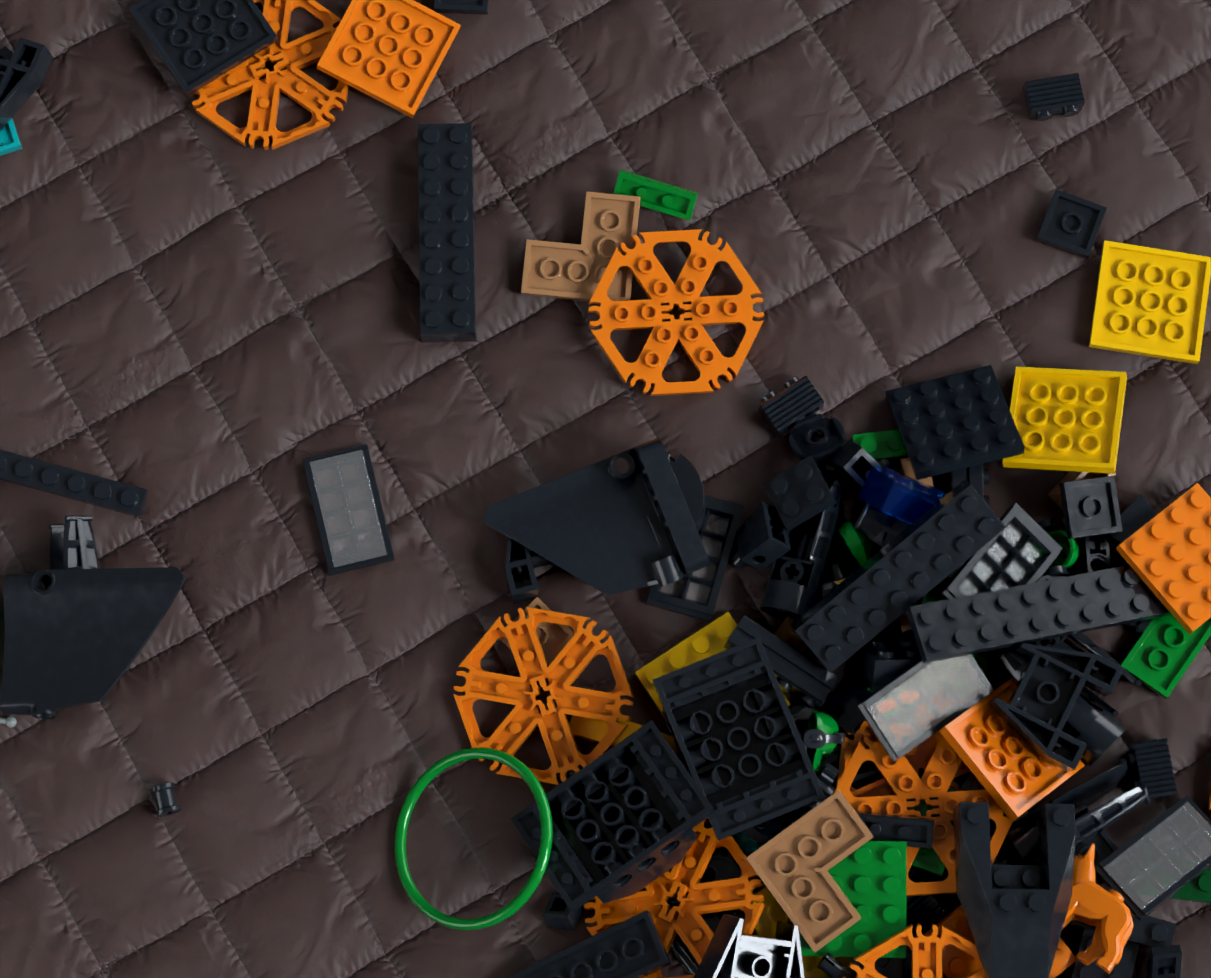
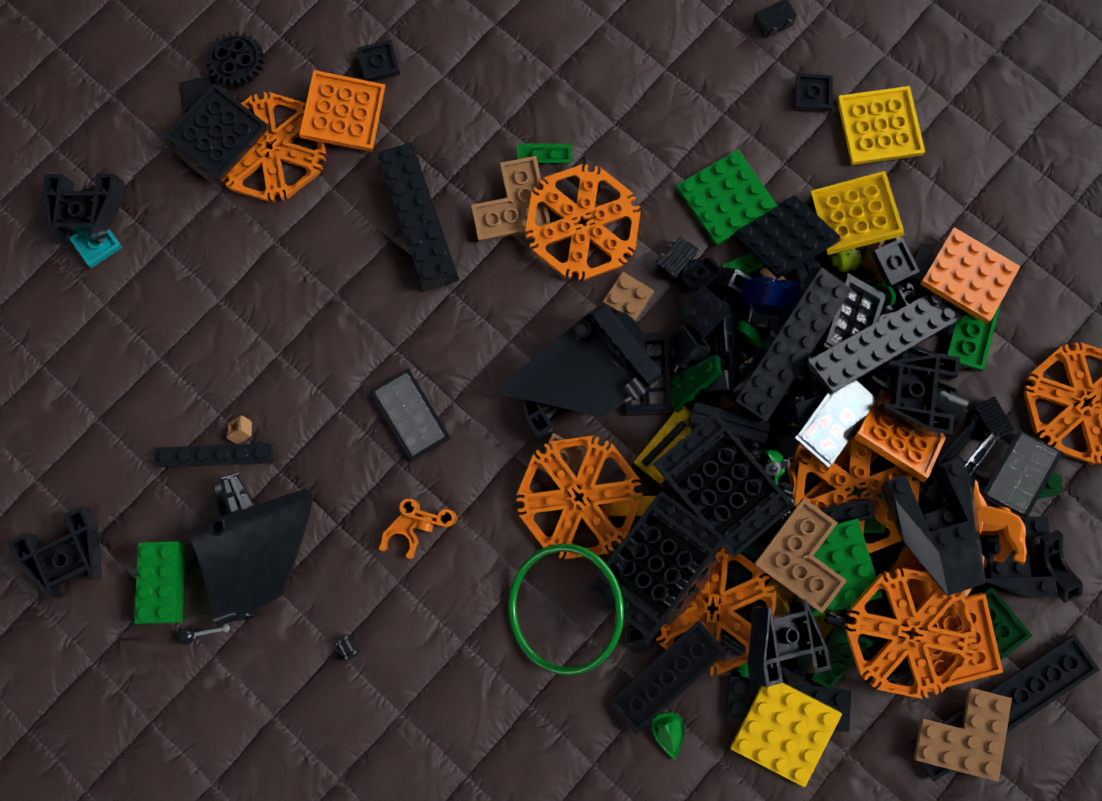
camera: 15 degrees left, 0 degrees up
none -> medium nougat slope [227,415,252,444]
none -> orange piece [379,499,457,559]
none -> medium nougat plate [603,272,655,321]
none -> black piece [641,420,687,467]
none -> dark green wing [670,355,722,413]
none -> green plate [676,149,777,246]
none -> lime head [831,248,861,273]

